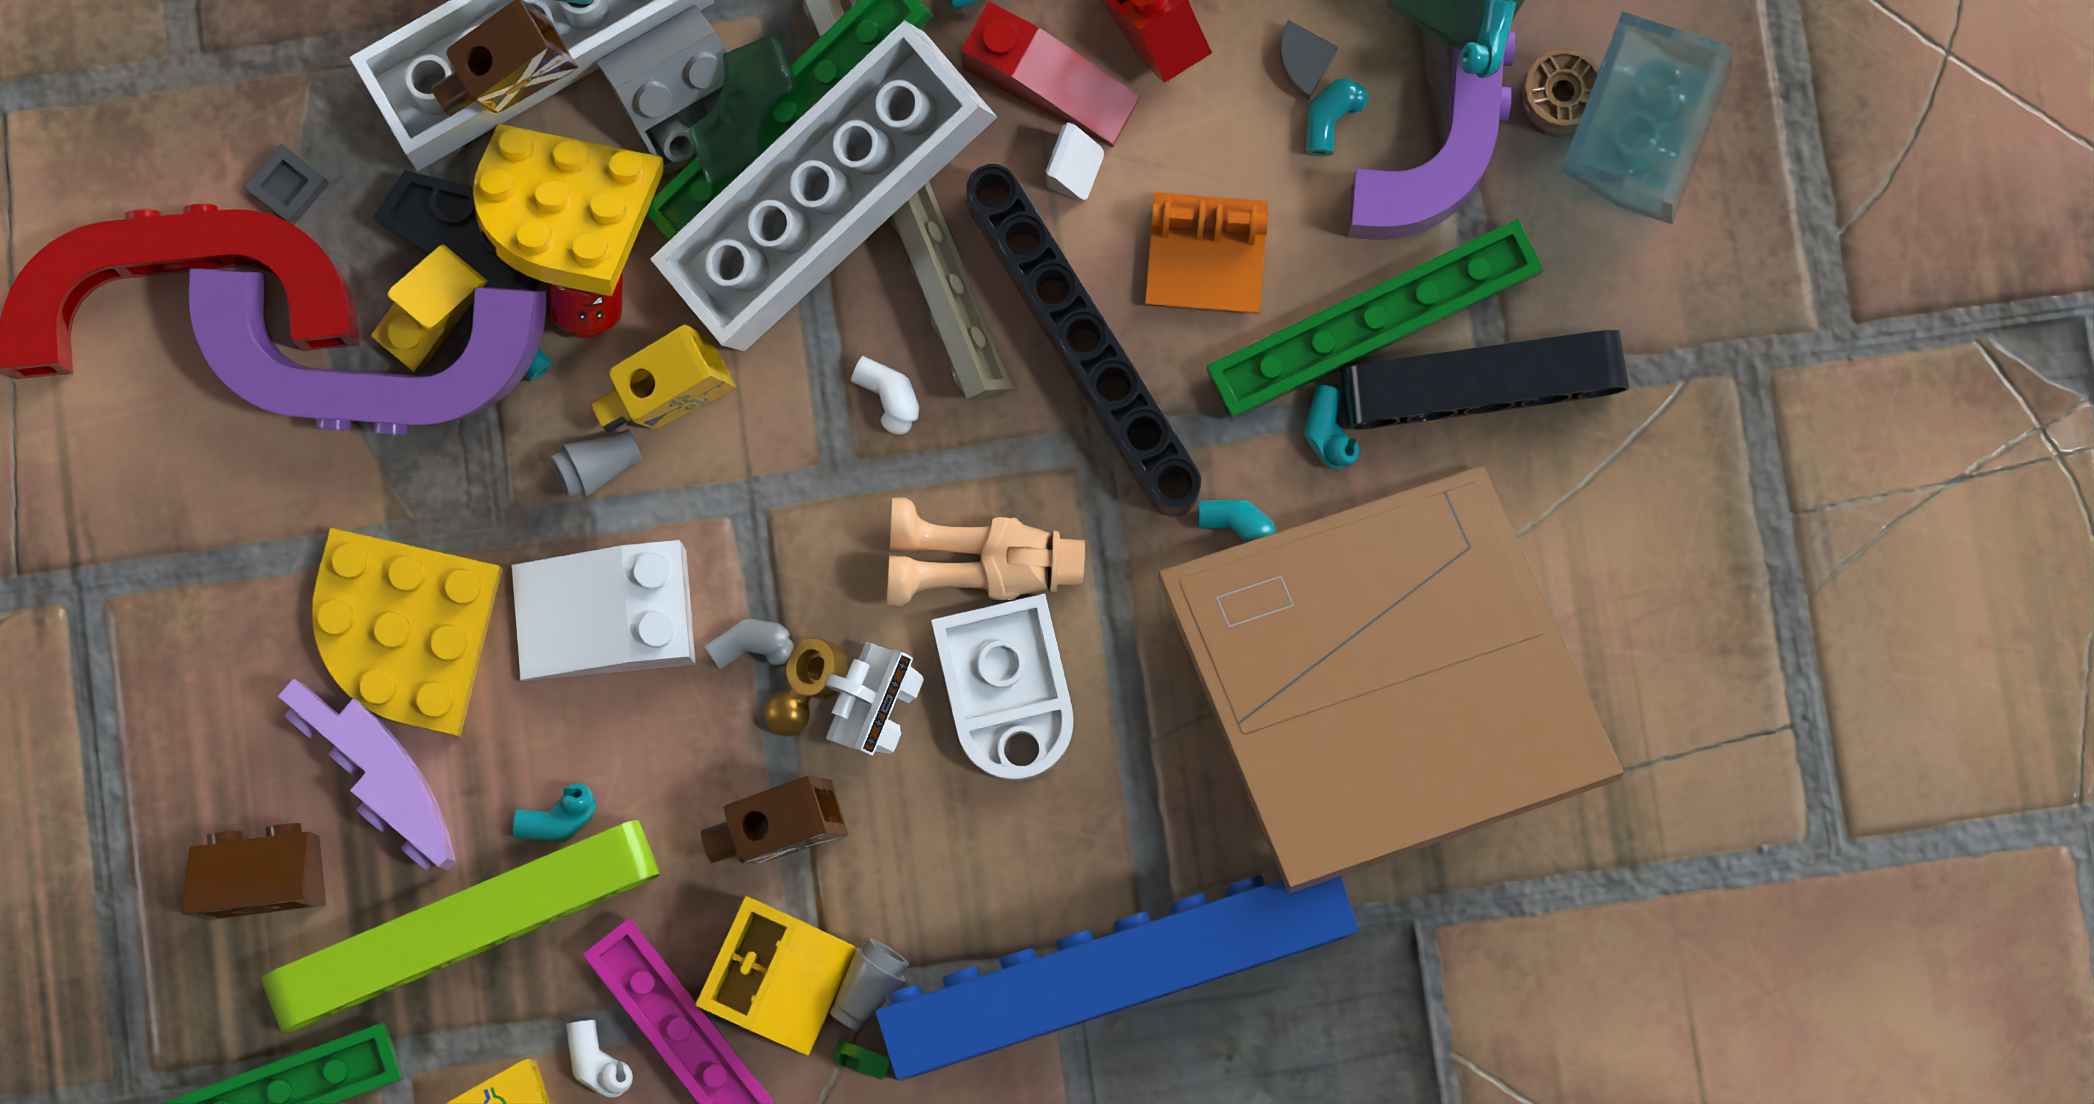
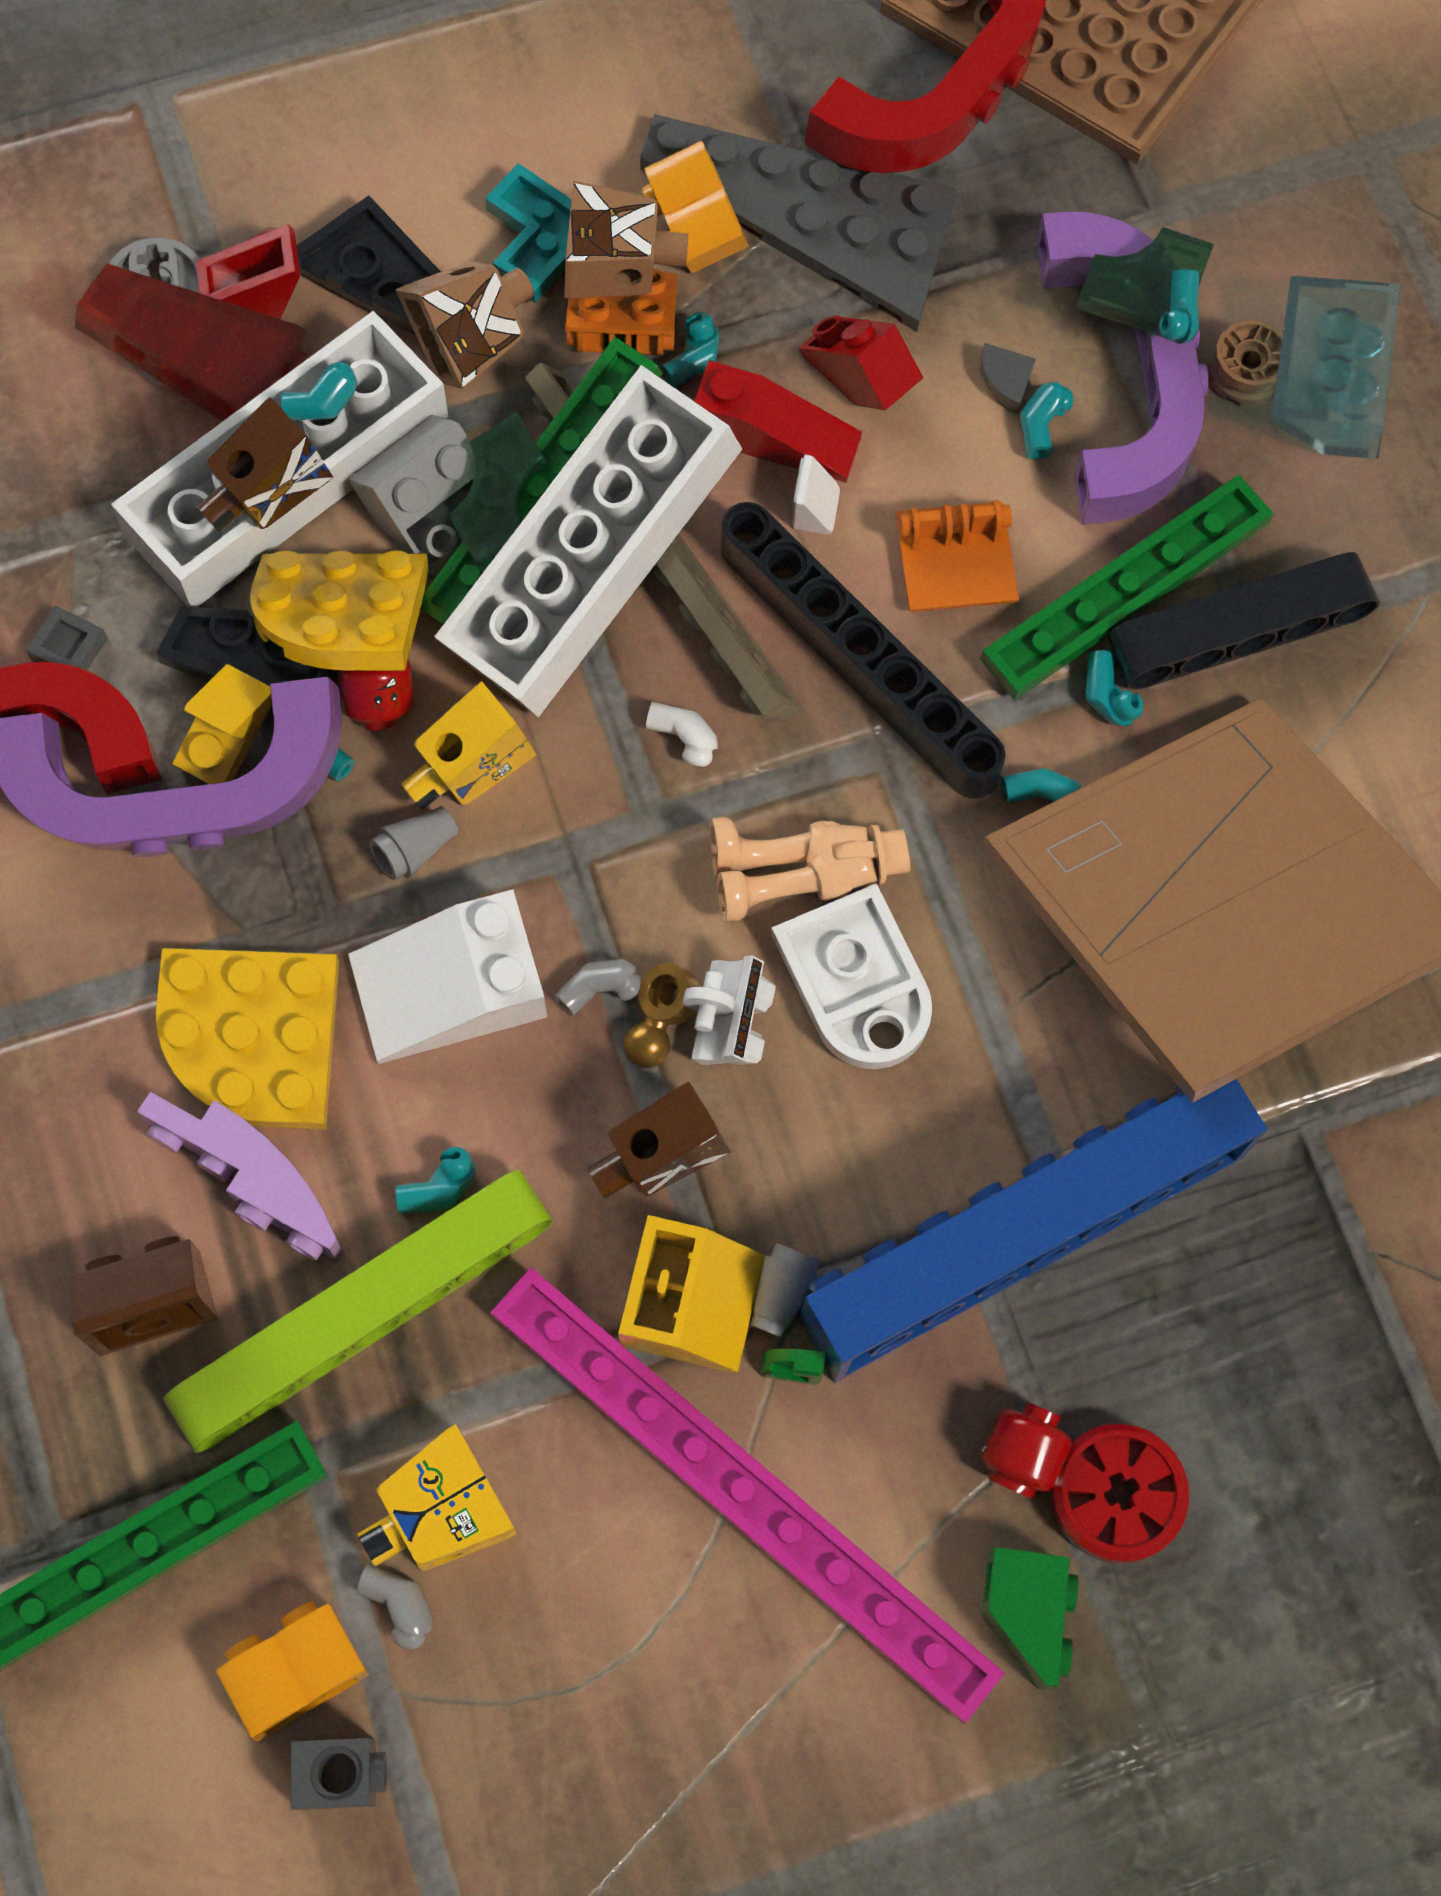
camera: 15 degrees left, 10 degrees down
white arm [566,1020,633,1098] -> none

